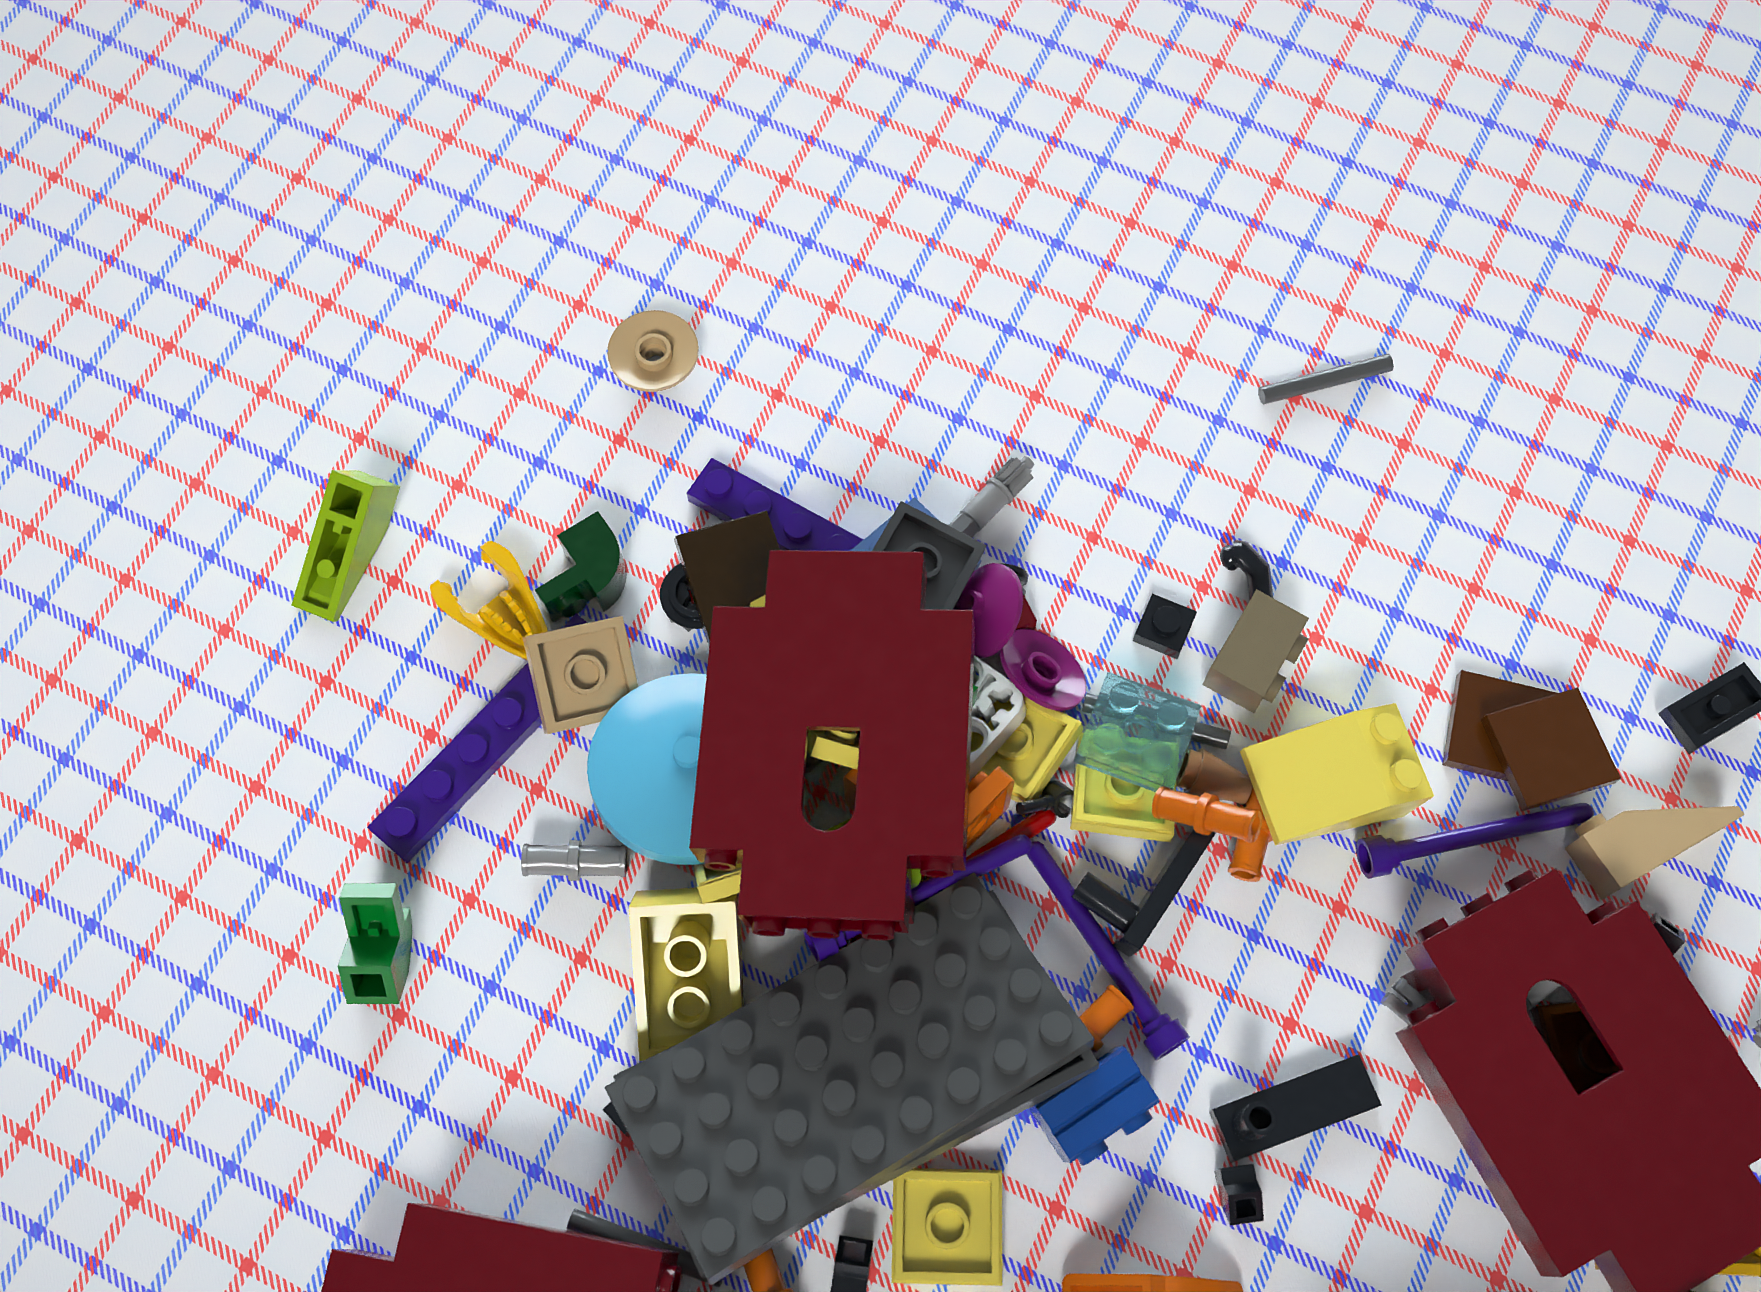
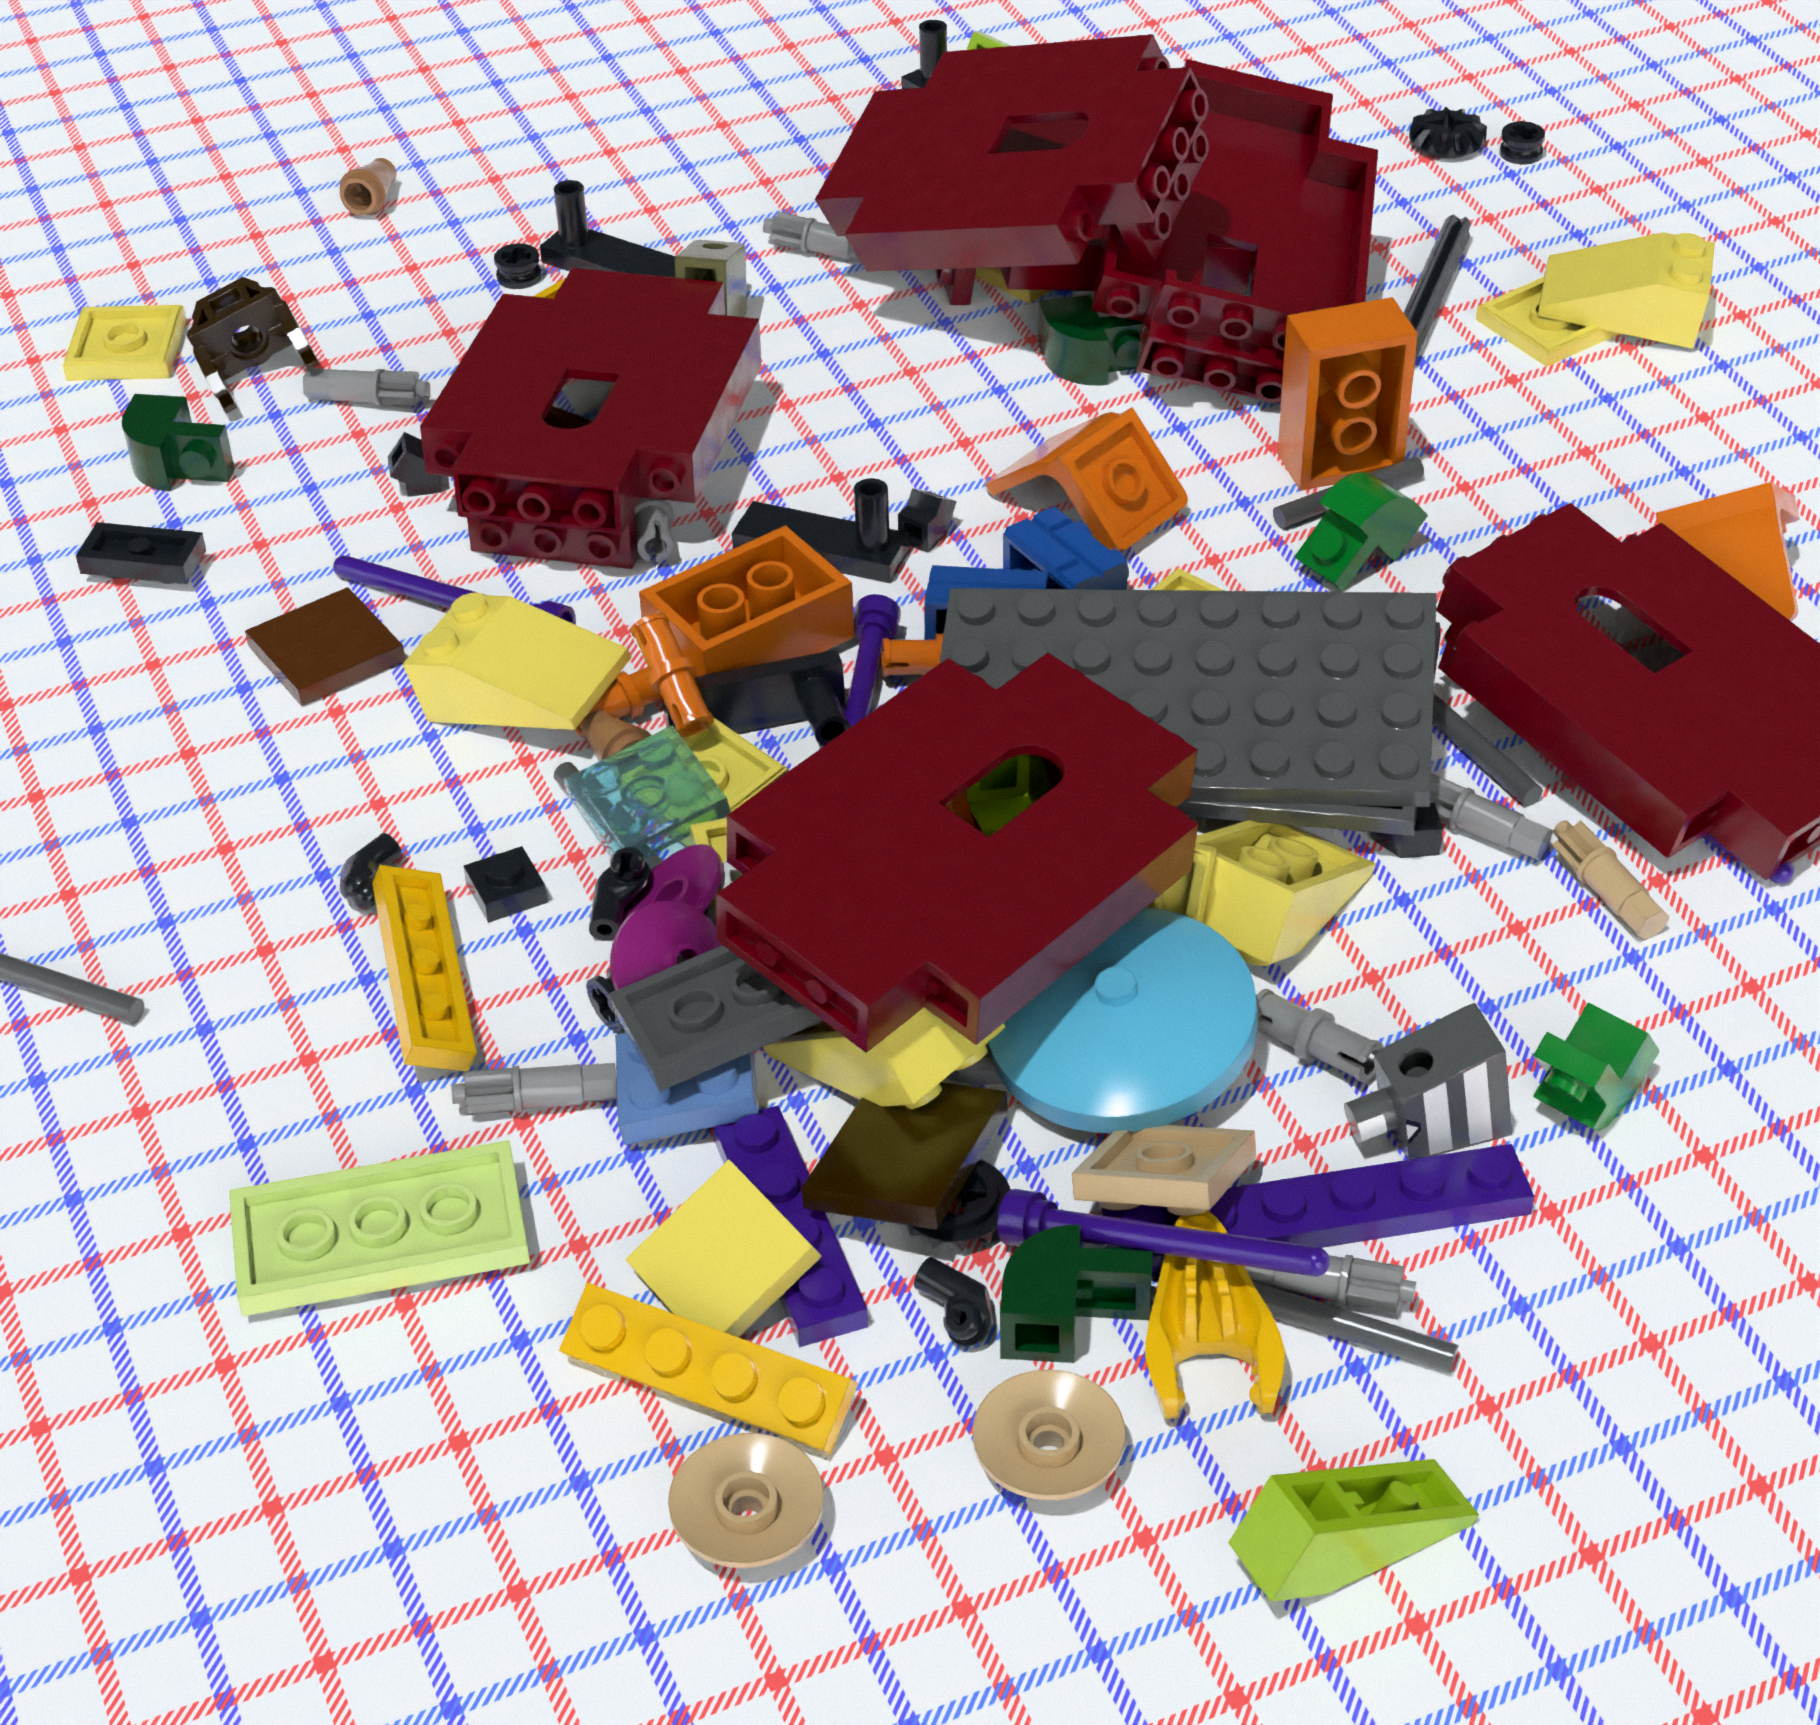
camera: 140 degrees left, 25 degrees down
dark tan brick [1202,589,1309,713] -> none
reddish brown tile [1481,687,1621,812] -> none
tan slope [1564,806,1745,900] -> none
none -> yellowish green plate [229,1140,530,1317]
none -> yellow plate [372,865,477,1071]
none -> yellow plate [559,1282,858,1455]
none -> black arm [589,847,650,941]
none -> light yellow tile [625,1160,822,1337]
none -> orange brick [639,525,855,677]
none -> black arm [914,1257,993,1346]
none -> tan dish [973,1369,1126,1500]
none -> dark purple piece [997,1189,1330,1277]
none -> blue brick [1003,506,1129,590]
none -> light grey piece [1245,1254,1417,1313]
none -> dark grey bar [1251,1280,1459,1373]
none -> dark grey torso [1344,1003,1512,1159]
none -> light grey piece [1430,773,1553,860]
none -> tan piece [1552,820,1670,940]

